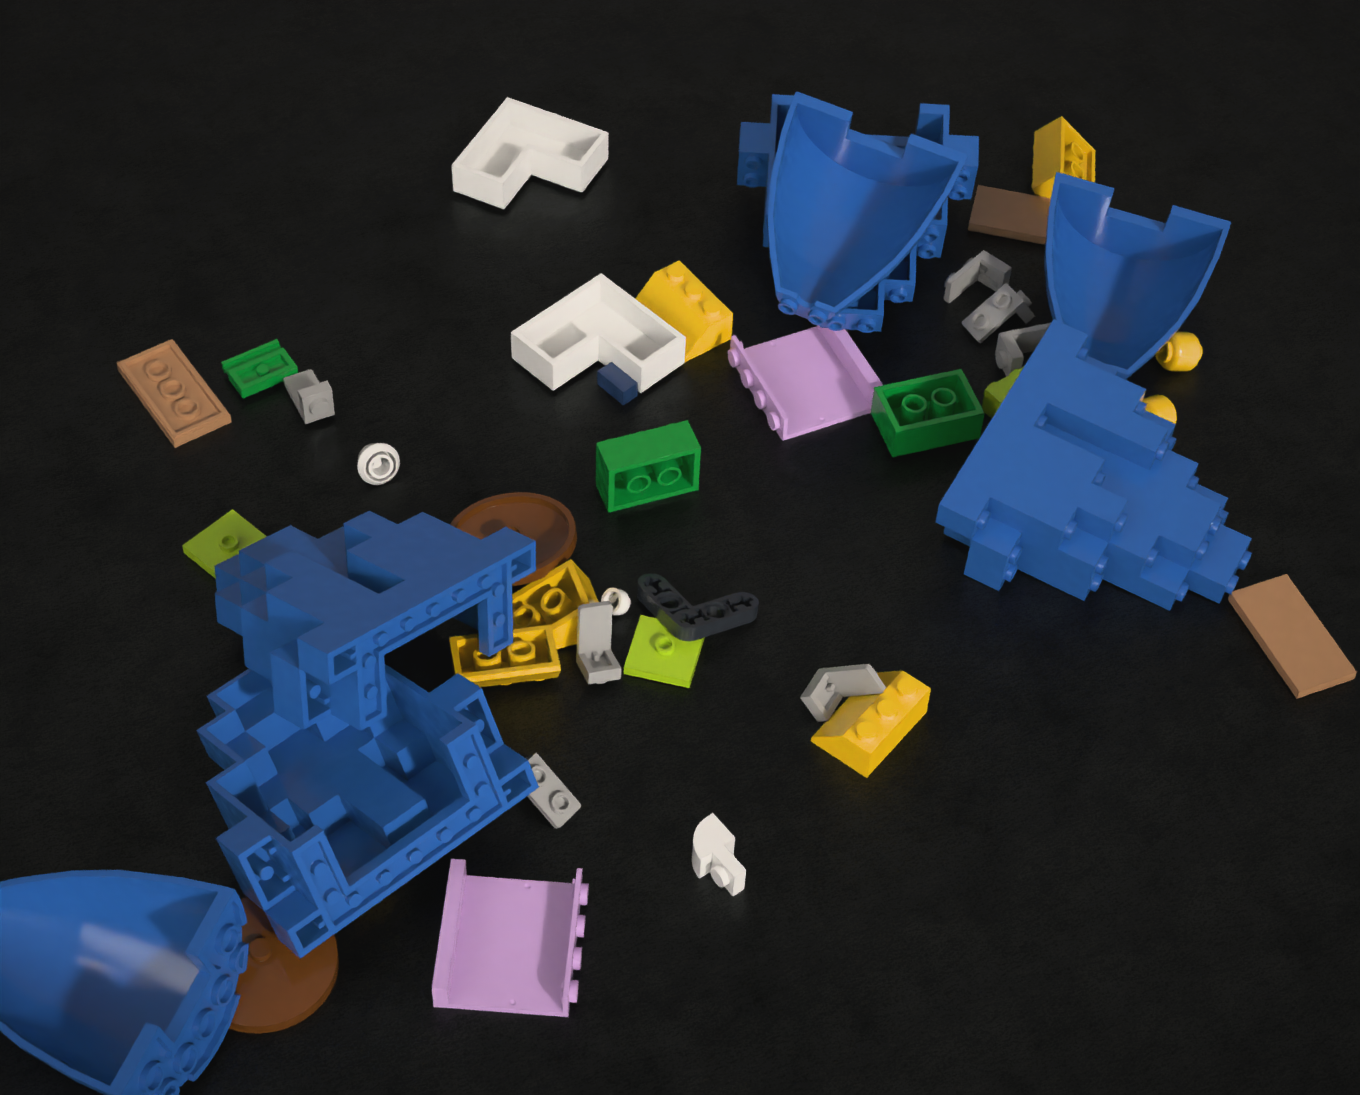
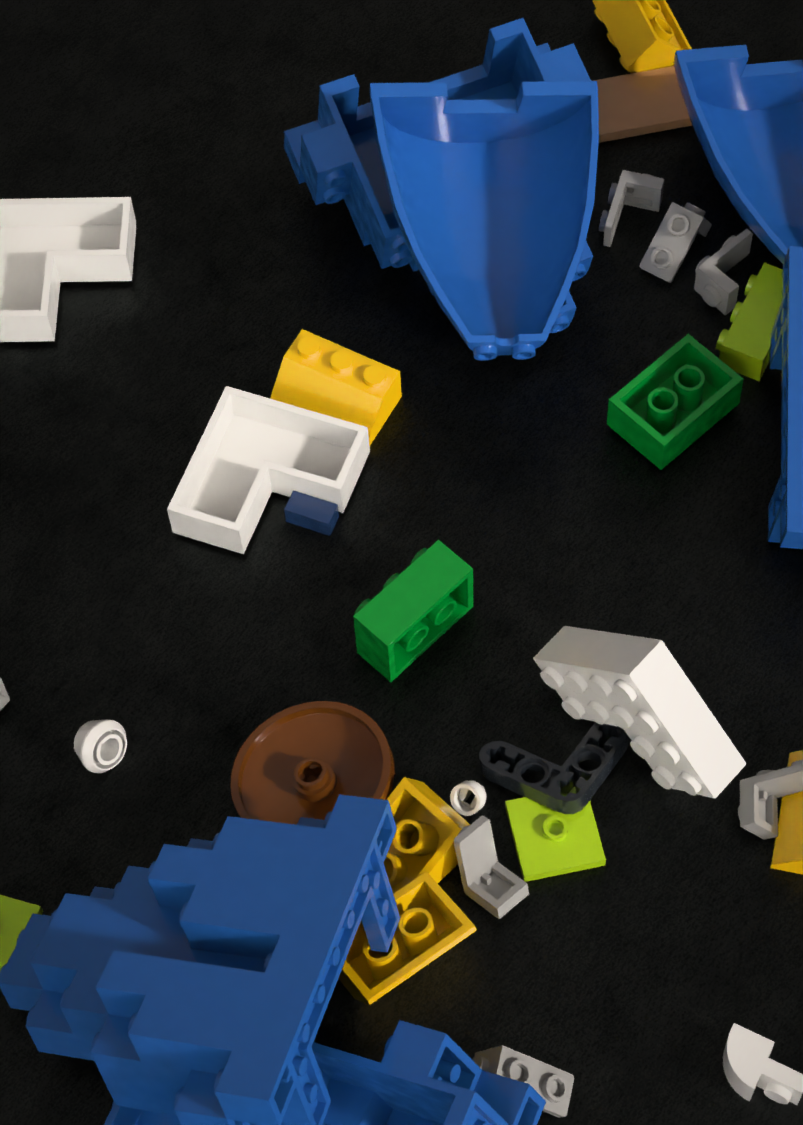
camera: 20 degrees left, 10 degrees up
lavender panel [727,325,883,441] -> none
none -> white piece [533,626,746,799]

